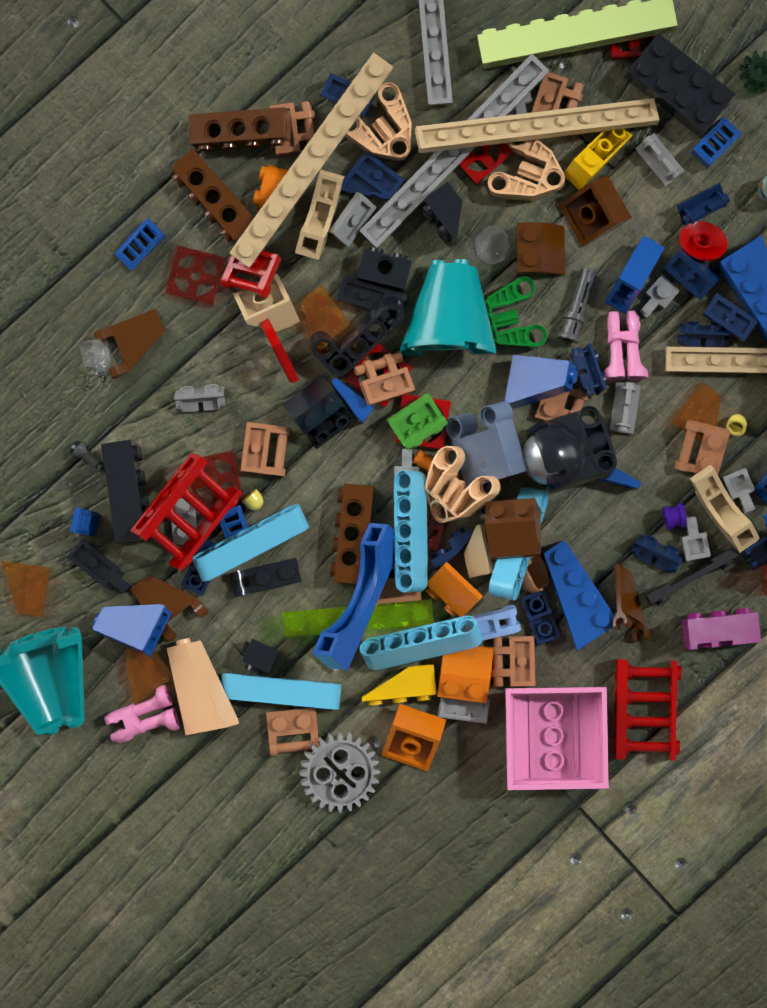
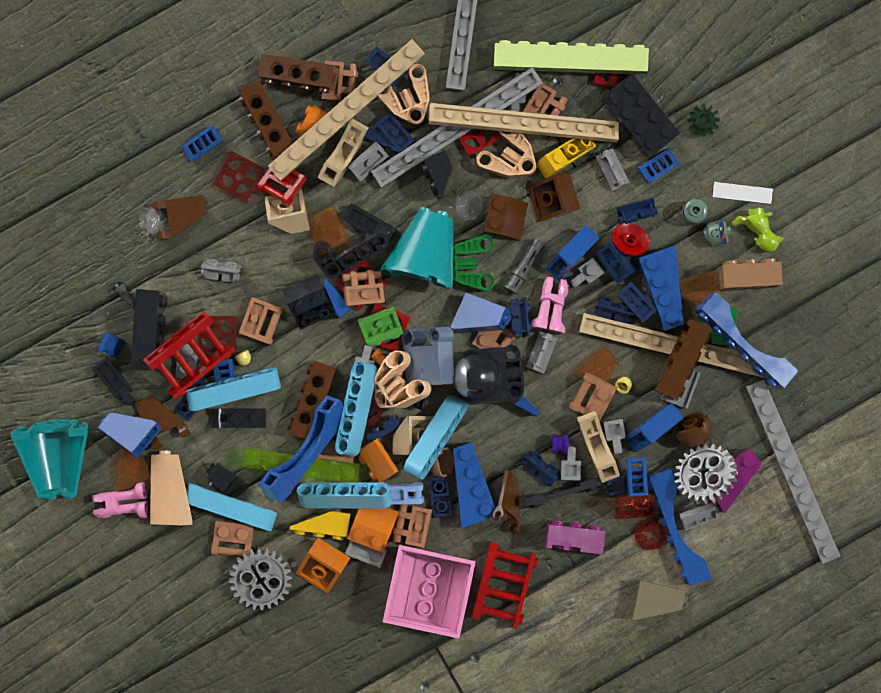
camera: 15 degrees right, 0 degrees up
clear orange wing [2,561,51,616] -> none
red piece [260,319,299,383] -> none
black brick [357,247,412,293] -> none
reddish brown slope [485,498,541,560] -> none

